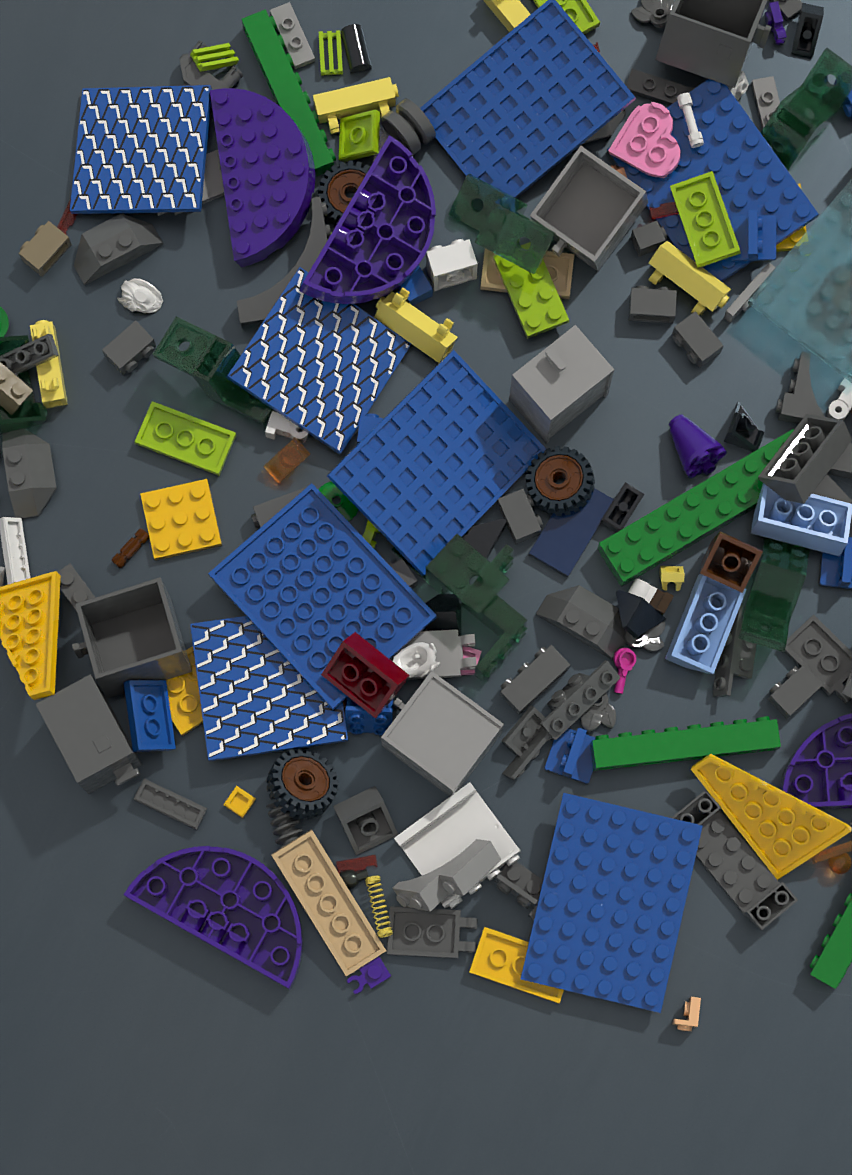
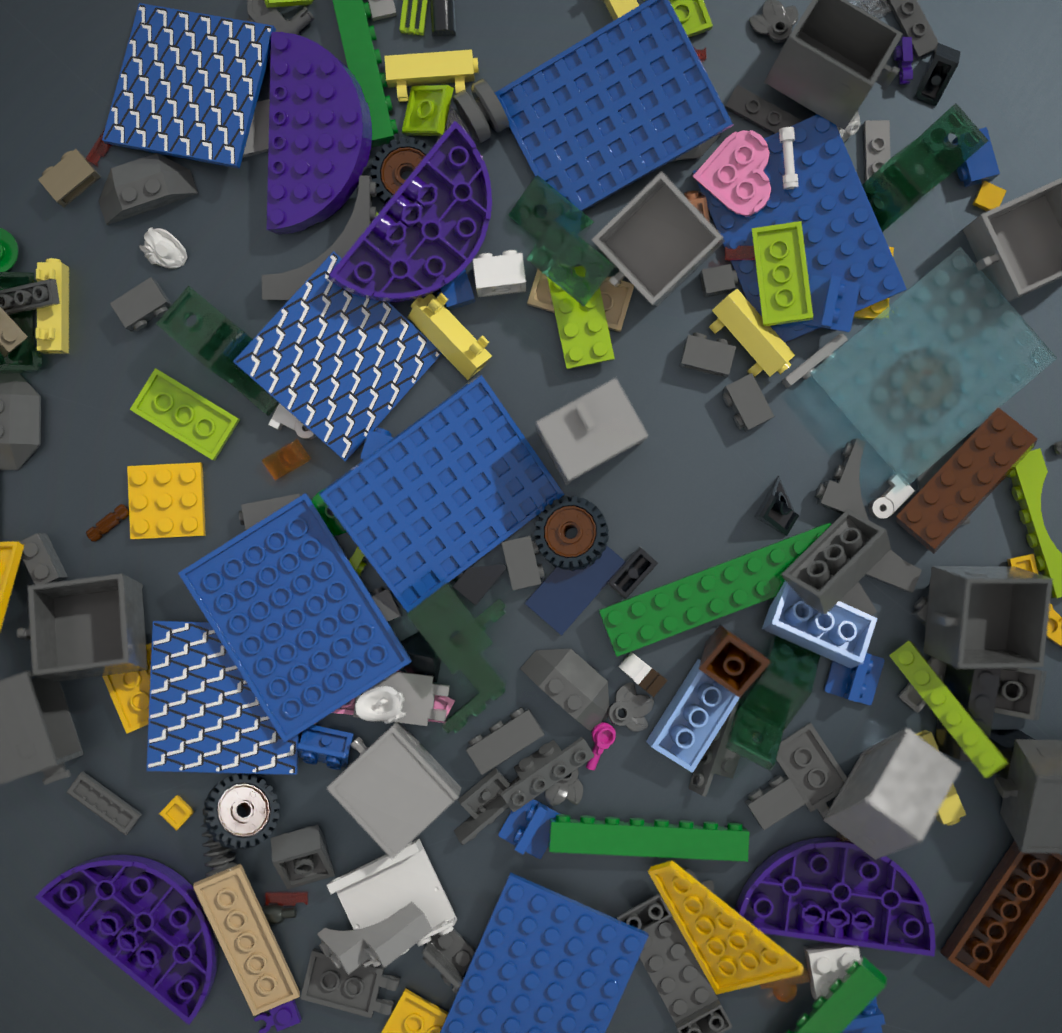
camera: 10 degrees right, 10 degrees up
blue plate [123,680,176,752] -> none
dark red slope [321,632,410,718] -> none
light yellow piece [365,875,393,938] -> none
black slope [616,590,666,638] -> none
light yellow tile [659,566,685,591] -> none
dark purple cone [668,414,727,478] -> none

